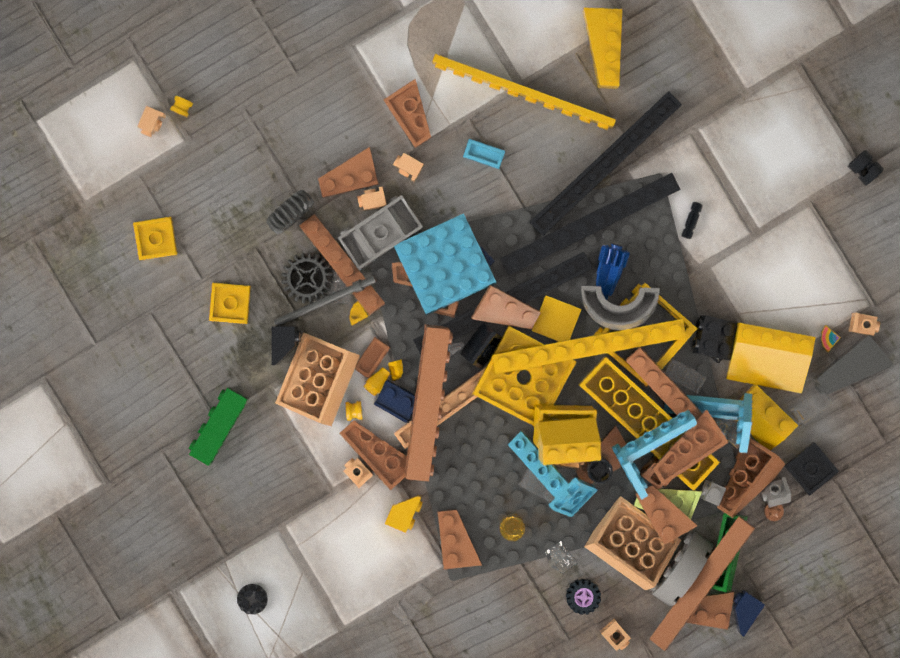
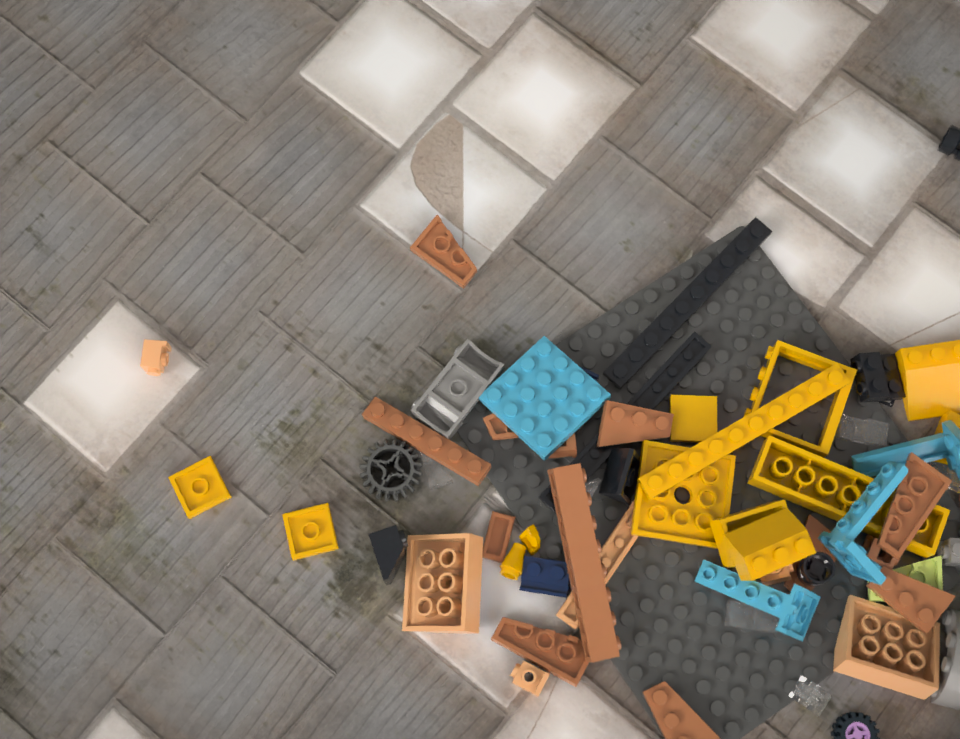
camera: 20 degrees left, 15 degrees down
yellow wheel [170,96,193,117] -> none
green brick [188,388,249,466] -> none
dark grey gear [266,190,314,234] -> none
dark grey bar [274,275,377,326] -> none
nougat wing [318,147,379,198] -> none
yellow wheel [345,401,363,421] -> none
yellow tile [349,301,369,326] -> none
light nougat brick [357,187,387,211] -> none
yellow slope [385,495,423,533] -> none
light nougat brick [393,153,424,182] -> none
yellow plate [432,54,616,130] -> none
medium azure tile [463,139,505,169] -> none
clear yellow wheel [499,514,525,541] -> none
black plate [530,91,682,236] -> none
light grey brick [581,286,660,330] -> none
yellow wedge [582,8,622,89] -> none
blue piece [596,244,630,300] -> none
nougat plate [626,347,703,420] -> none
black axle [682,202,703,239] -> none

